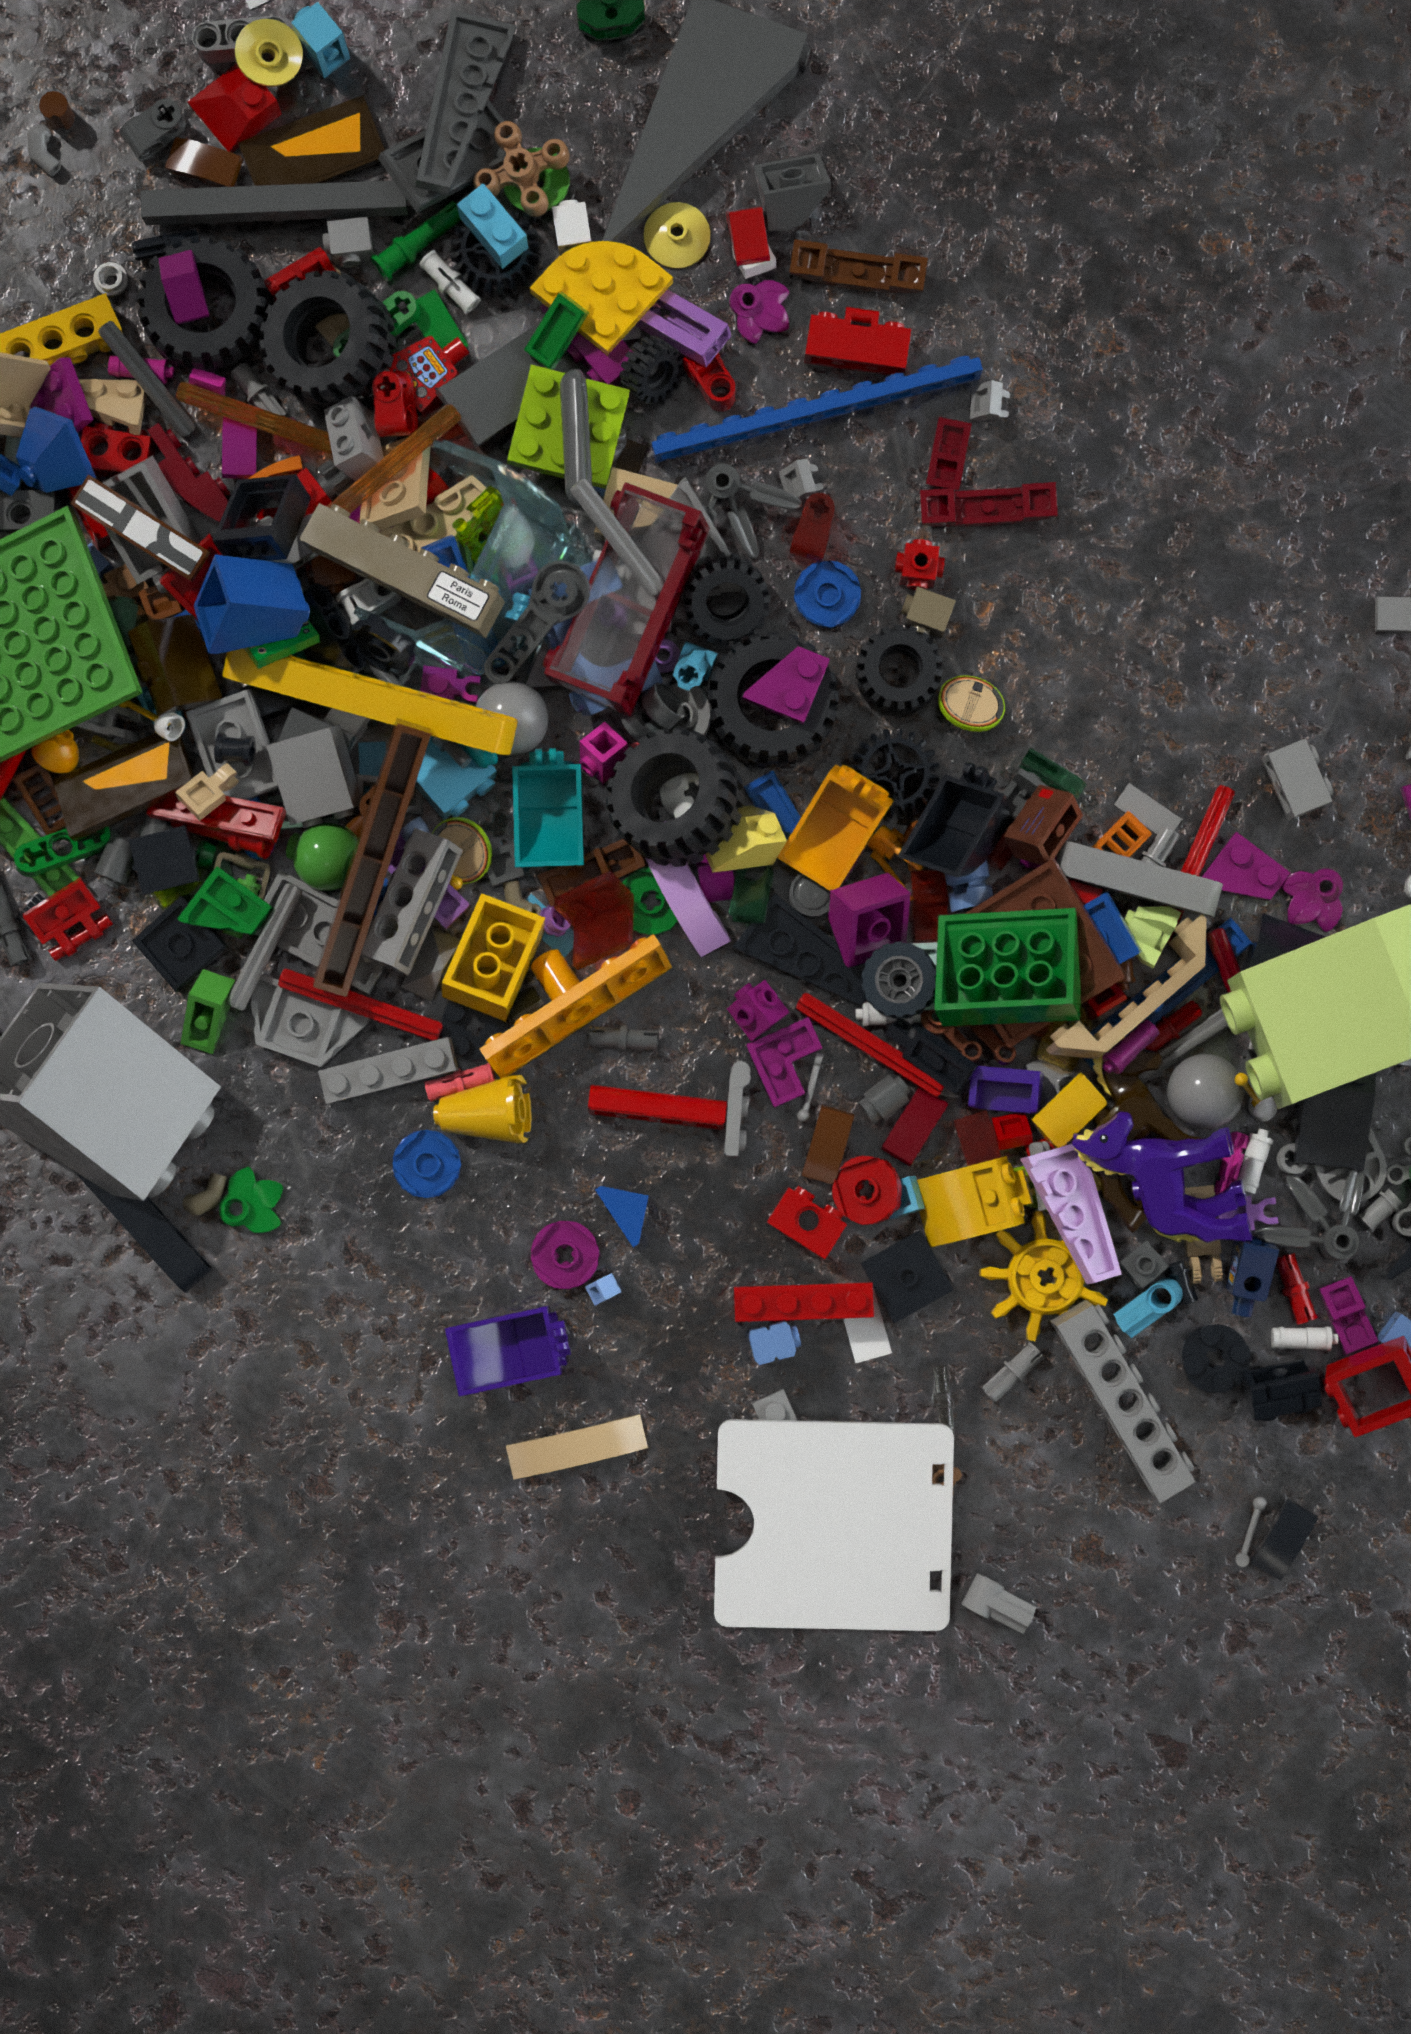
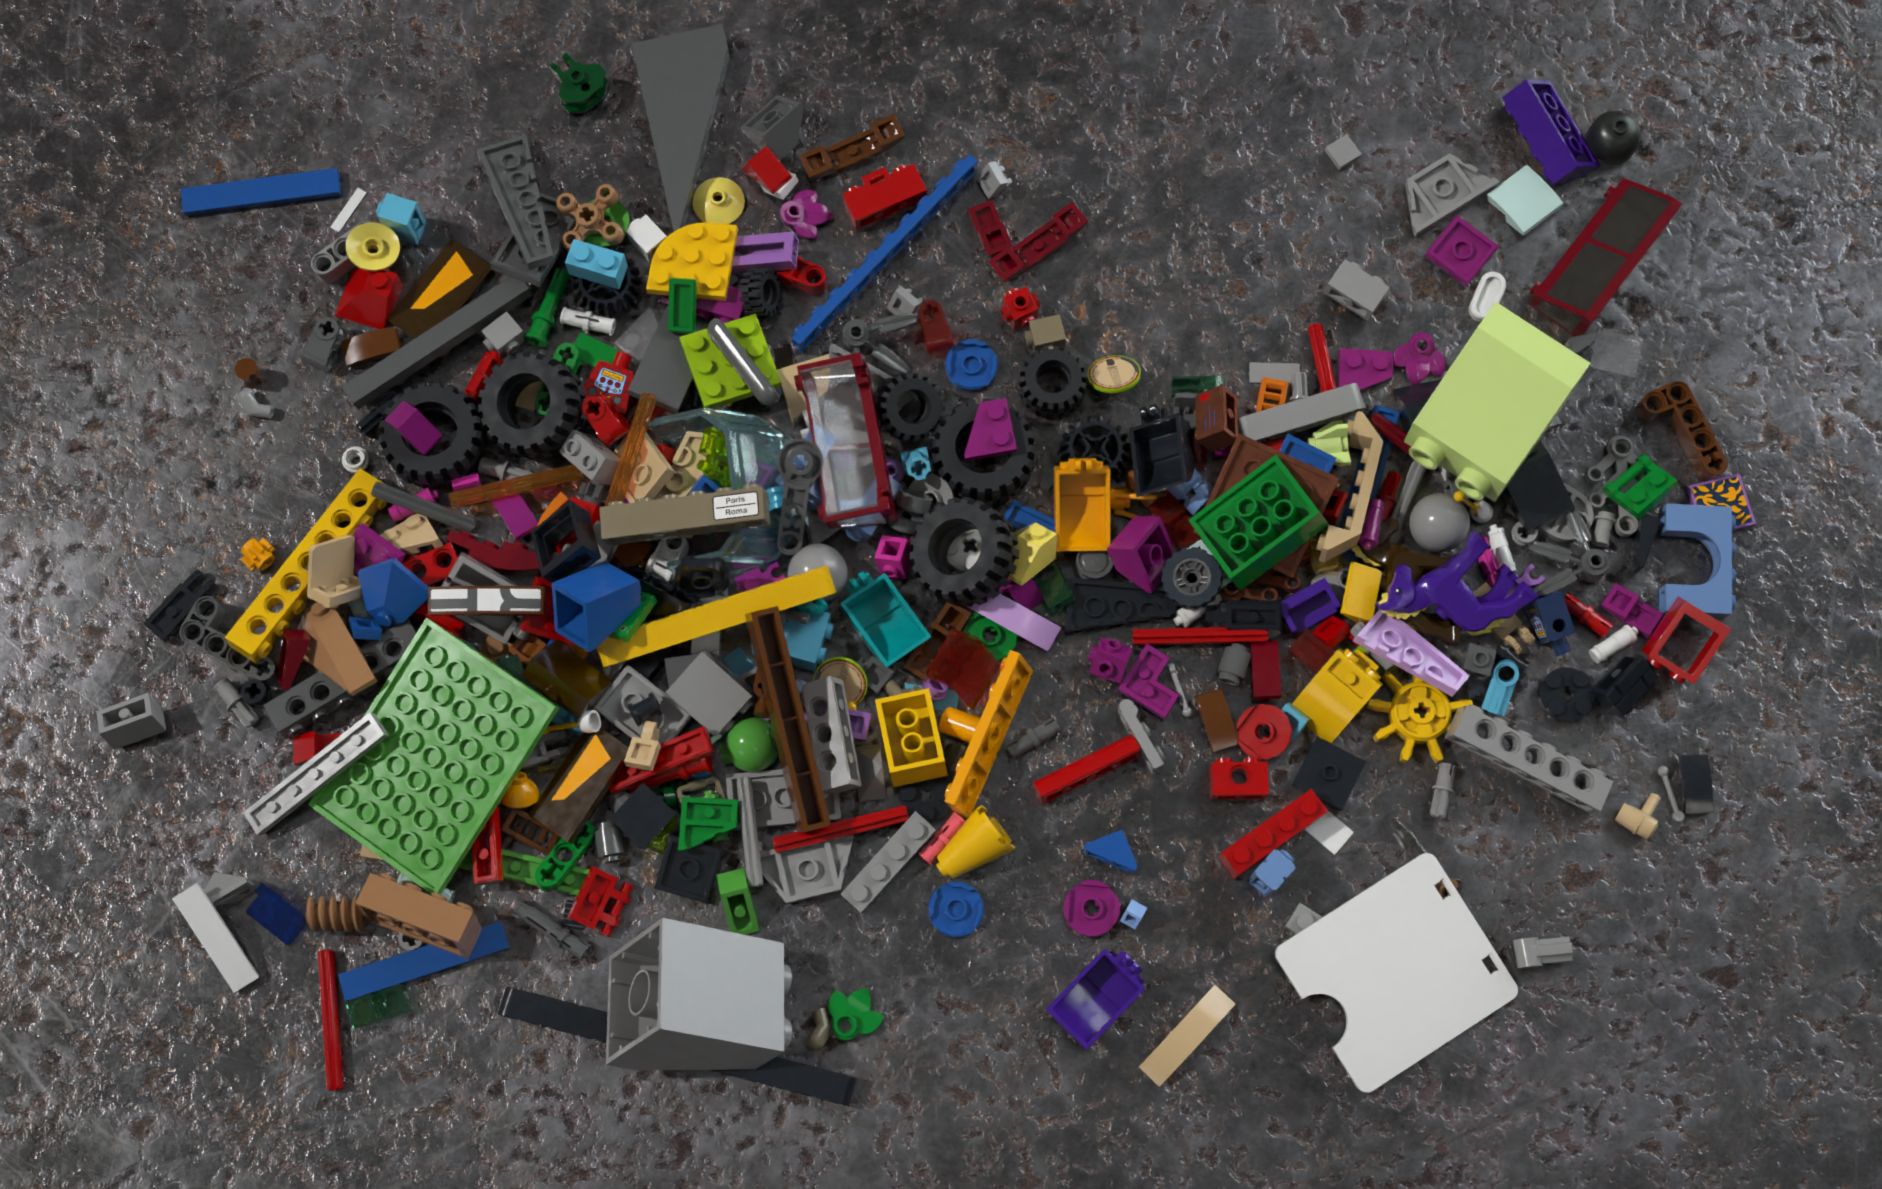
camera: 30 degrees left, 10 degrees down
light grey axle [570,479,664,597] -> none
none -> tan piece [1615,793,1661,839]

